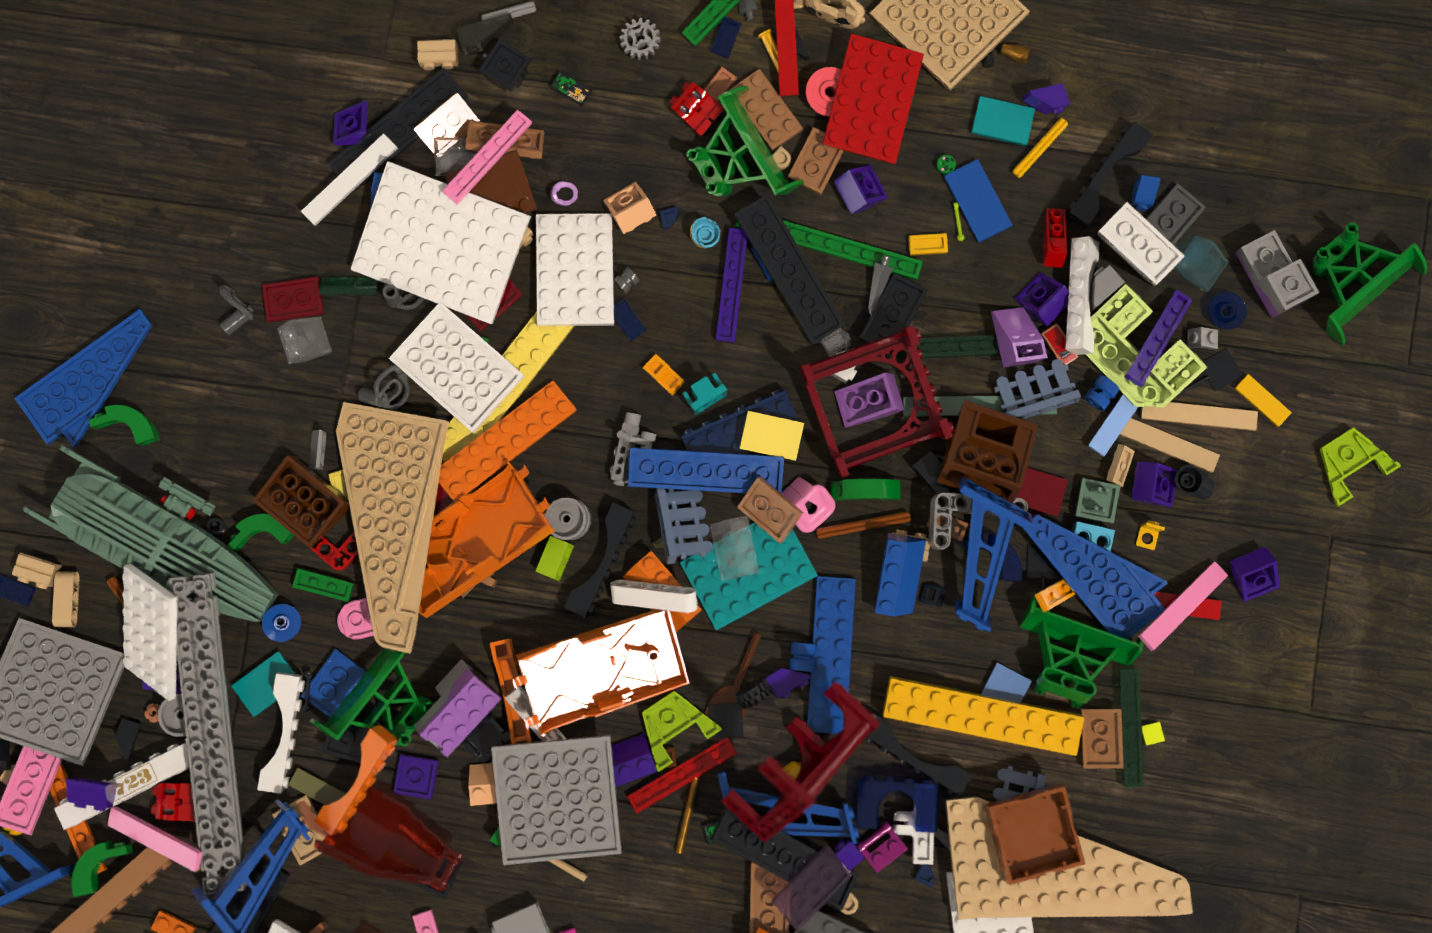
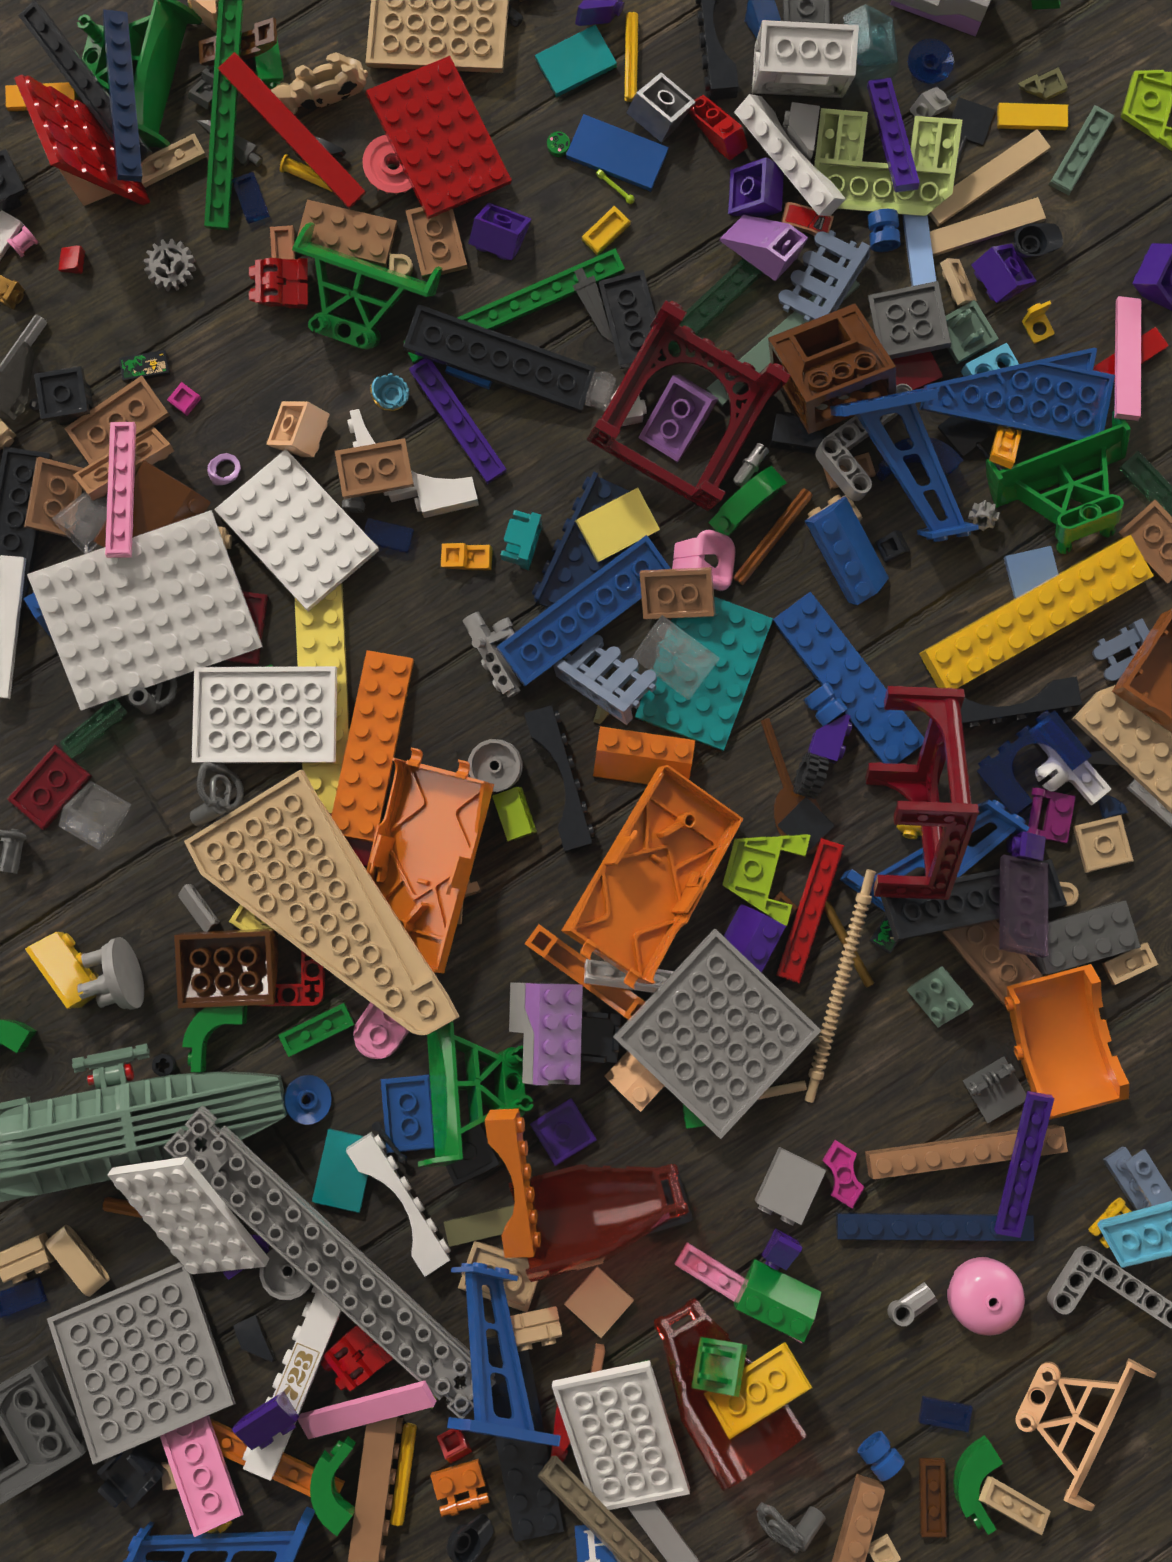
camera: 45 degrees left, 0 degrees up
nougat plate [145,703,160,723] -> none
white beam [610,580,697,613] -> none
dark blue tile [659,207,678,230] -> none
none -> yellow slope [25,932,99,1009]
none -> medium nougat plate [64,375,170,465]
none -> light grey piece [77,937,144,1010]
none -> dark pink tile [167,382,201,416]
none -> medium nougat plate [335,438,414,499]
none -> white arch [347,409,479,518]
none -> yellow axle [390,1423,417,1526]
none -> red slope [437,1429,472,1463]
none -> tan brick [510,1306,562,1352]
none -> tan tile [564,1266,634,1338]
none -> flat silver slope [627,73,696,143]
none -> light grey axle [733,443,769,487]
none -> tan hose [805,869,876,1103]
none -> dark grey plate [868,281,951,359]
none -> sand green plate [907,966,973,1027]
none -> light grey gear [968,500,1000,531]
none -> olive slope [1018,67,1068,100]
none -> sand green tile [1049,105,1115,196]
none -> tan tile [1073,815,1133,873]

